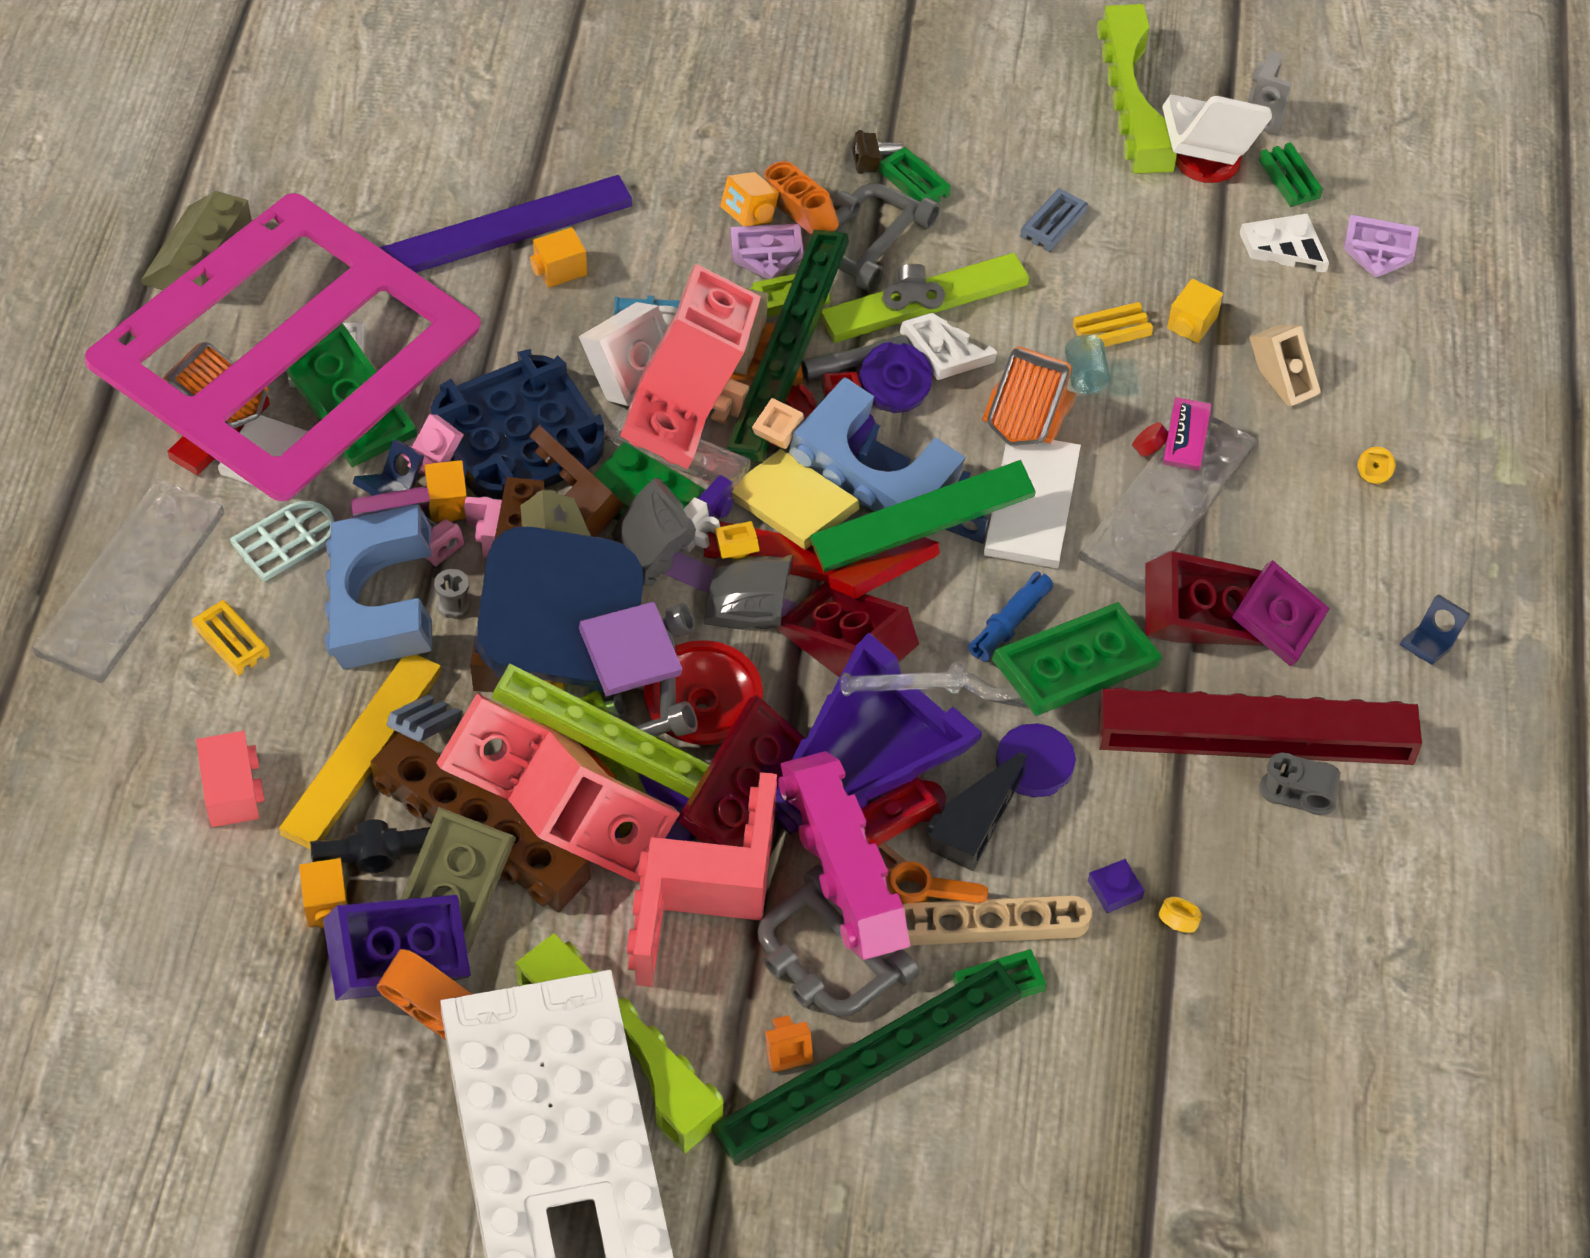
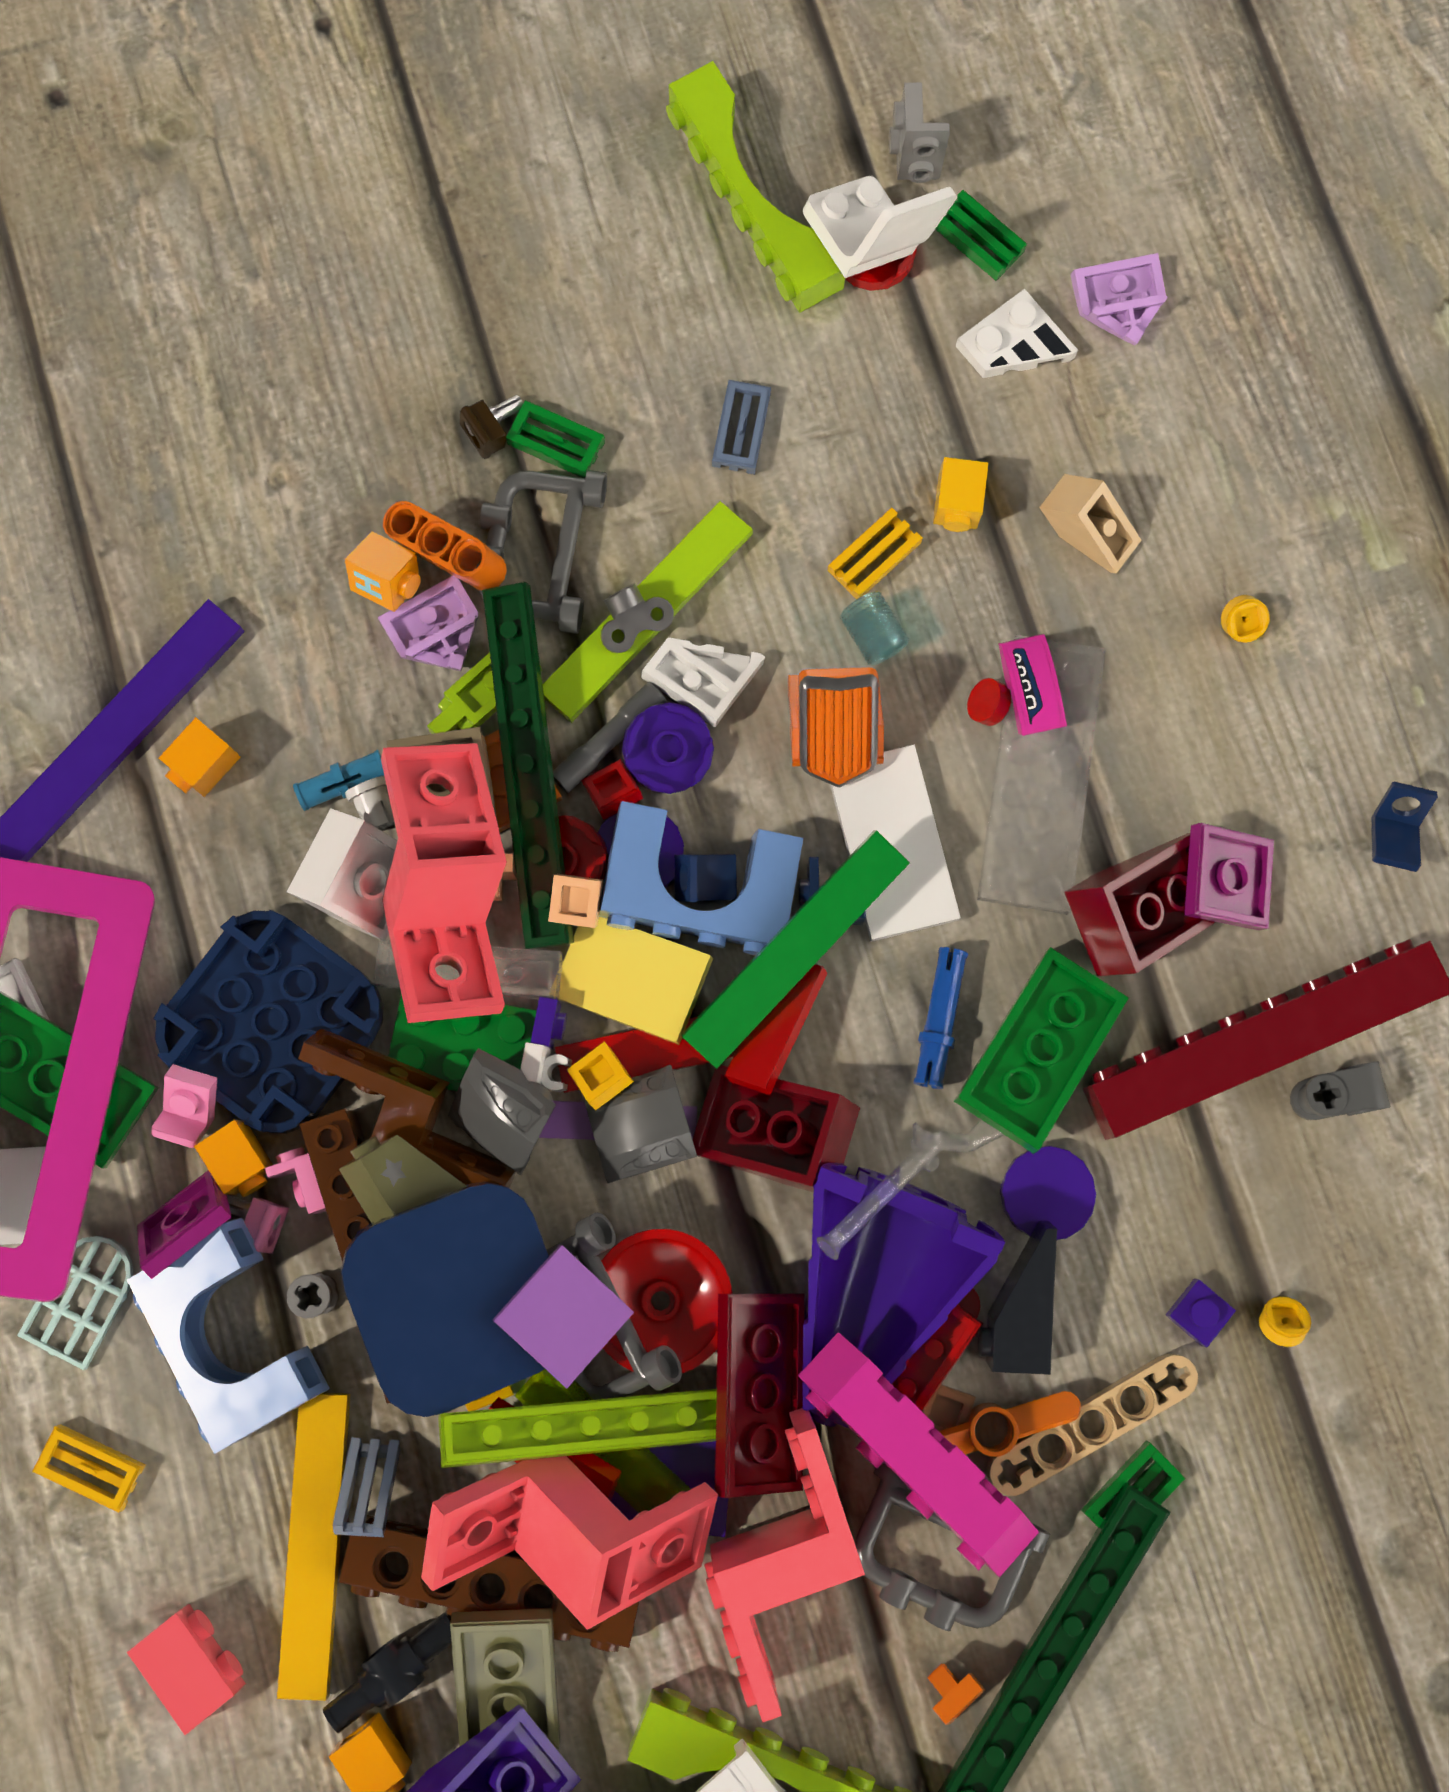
camera: 25 degrees left, 25 degrees up
dark blue bracket [352,440,424,496] -> none

